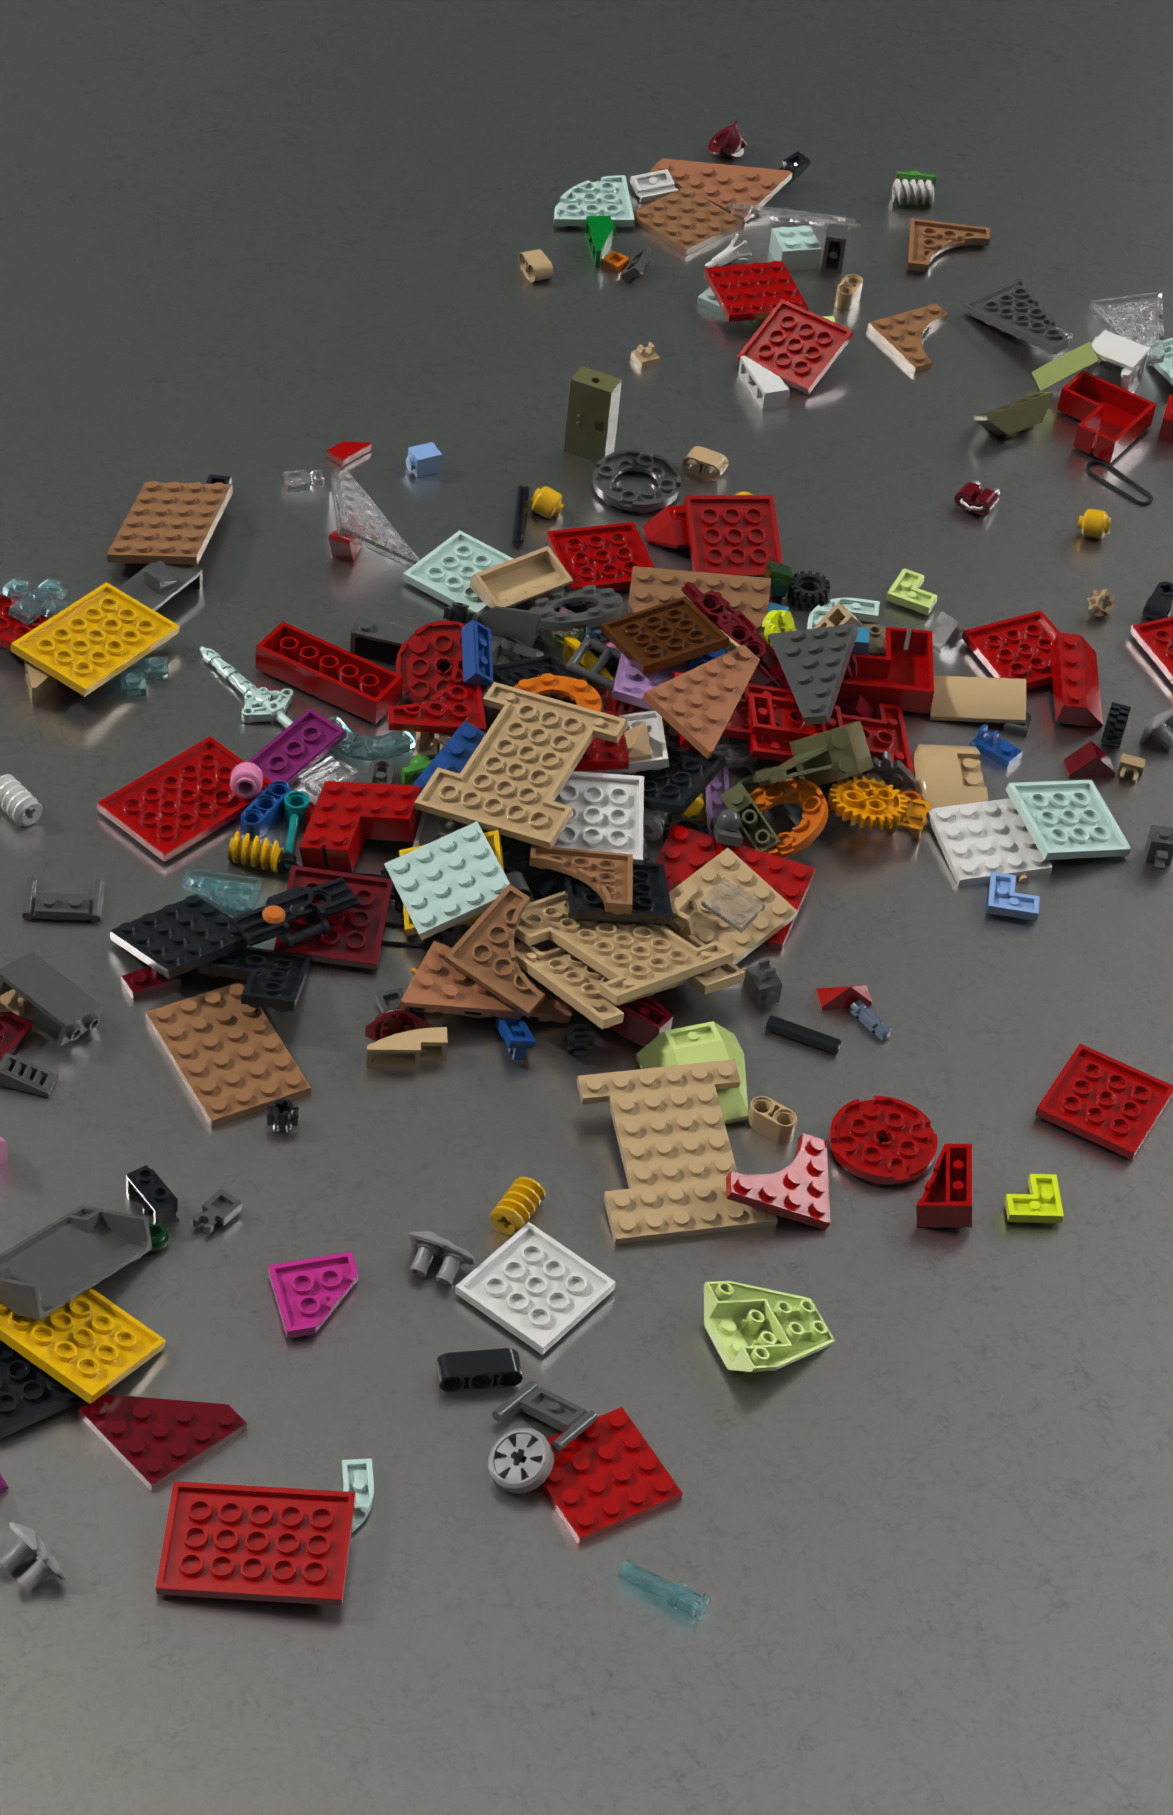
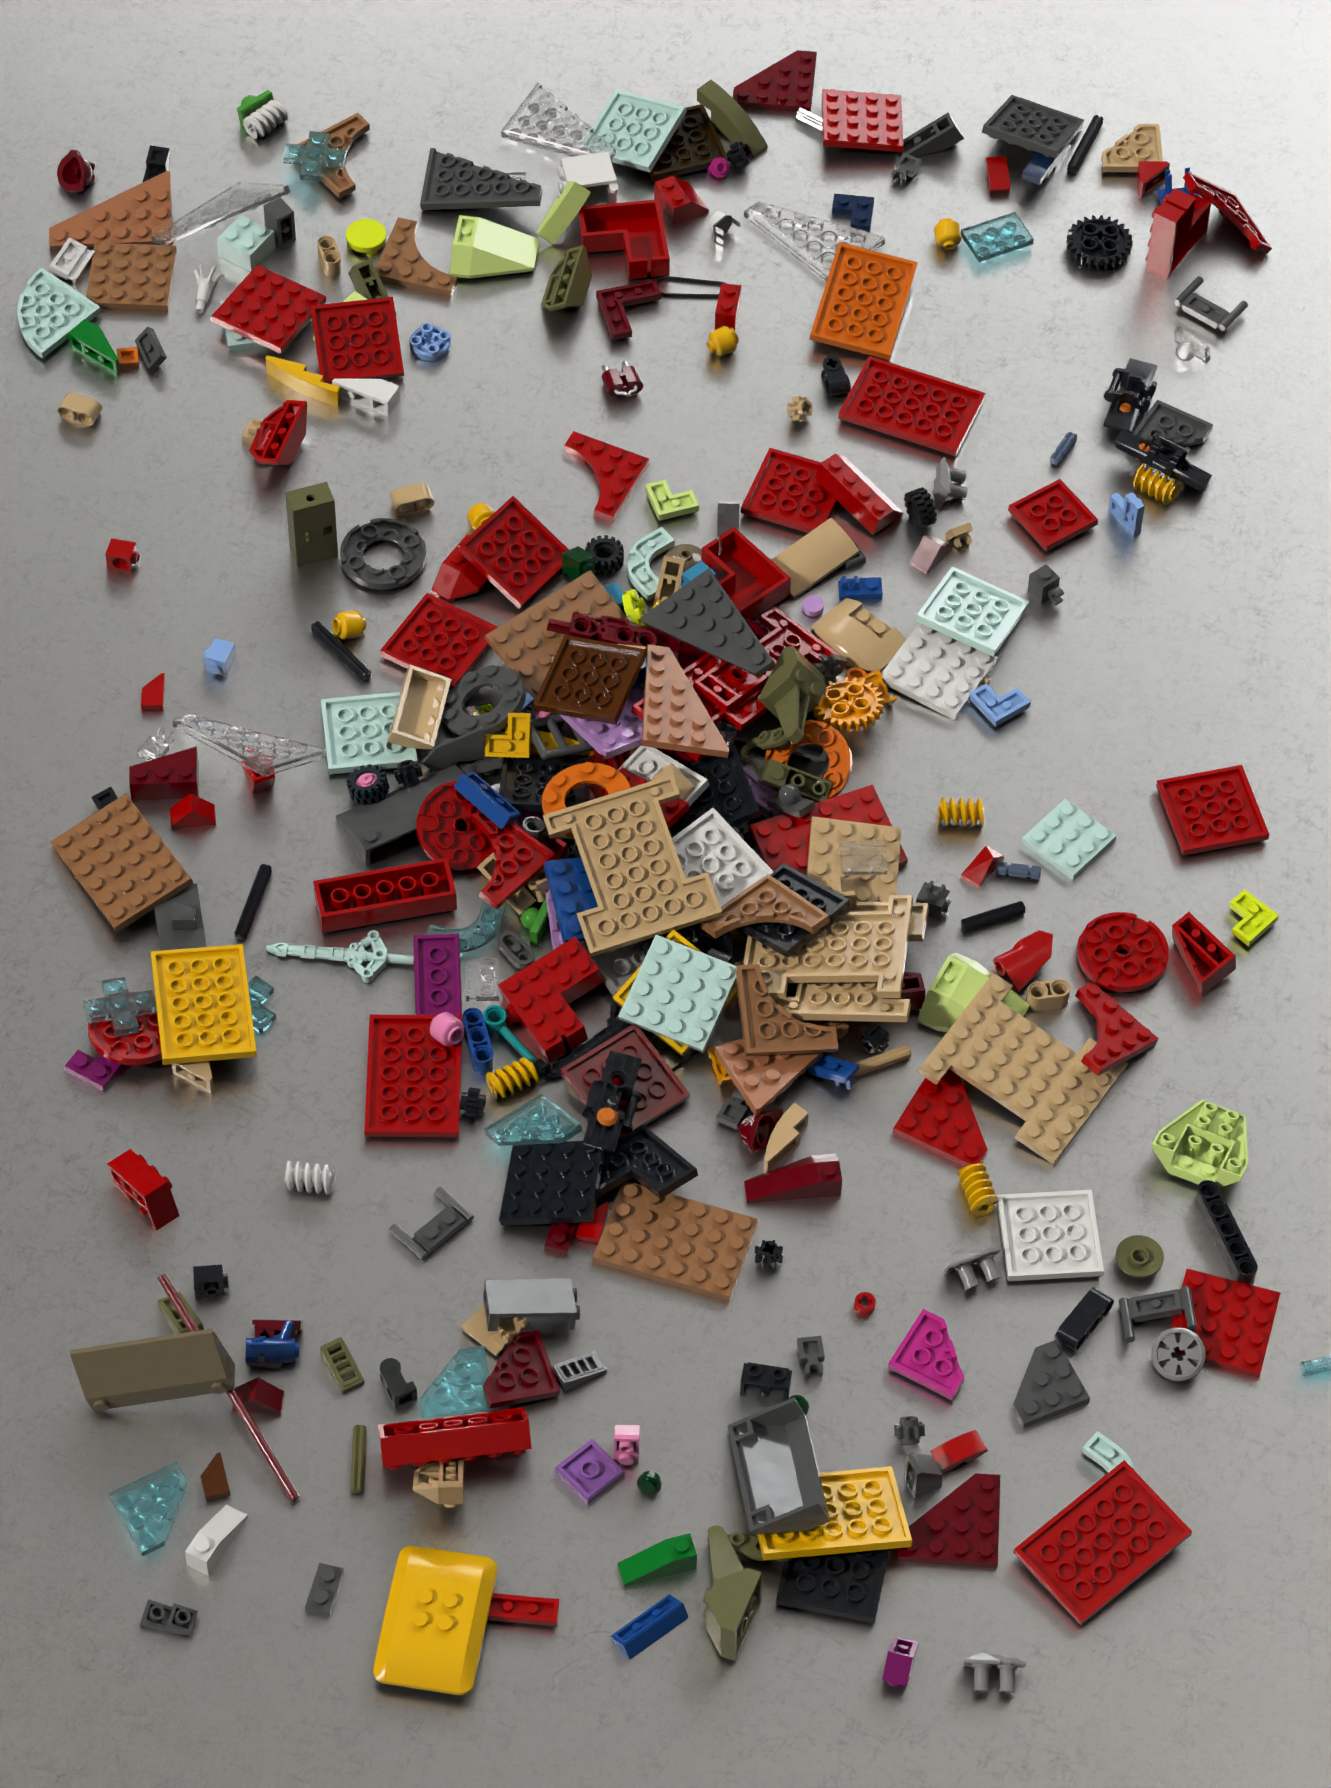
camera: 40 degrees left, 10 degrees up
none -> red brick [105,538,140,572]
none -> dark red wedge [129,746,199,801]
none -> red slope [170,793,216,829]
none -> black axle [234,864,272,940]
none -> red wedge [249,400,307,465]
none -> yellow slope [266,355,341,406]
none -> clear light blue plate [283,131,347,182]
none -> neon yellow tile [346,219,387,256]
none -> black wheel [346,764,390,806]
none -> olive slope [348,259,397,315]
none -> light blue tile [409,323,451,361]
none -> yellowish green wedge [449,215,540,279]
none -> black gear [460,1087,486,1117]
none -> yellow plate [485,712,531,758]
none -> red plate [564,431,650,522]
none -> red tile [576,1202,610,1244]
none -> dark red plate [596,279,661,341]
none -> red brick [715,283,742,330]
none -> dark red wedge [744,1154,842,1203]
none -> lavender tile [802,595,824,617]
none -> tan axle [854,1045,911,1077]
none -> red bush [854,1292,876,1316]
none -> red plate [893,1069,988,1167]
none -> dark grey gear [894,1416,925,1445]
none -> dark grey slope [904,1452,944,1498]
none -> red slope [930,1430,988,1474]
none -> yellow piece [938,797,984,827]
none -> red panel [993,930,1053,992]
none -> dark grey plate [1013,1339,1090,1428]
none -> light aqua plate [1021,799,1117,880]
none -> olive dish [1116,1235,1164,1278]
none -> black beam [1195,1180,1258,1285]

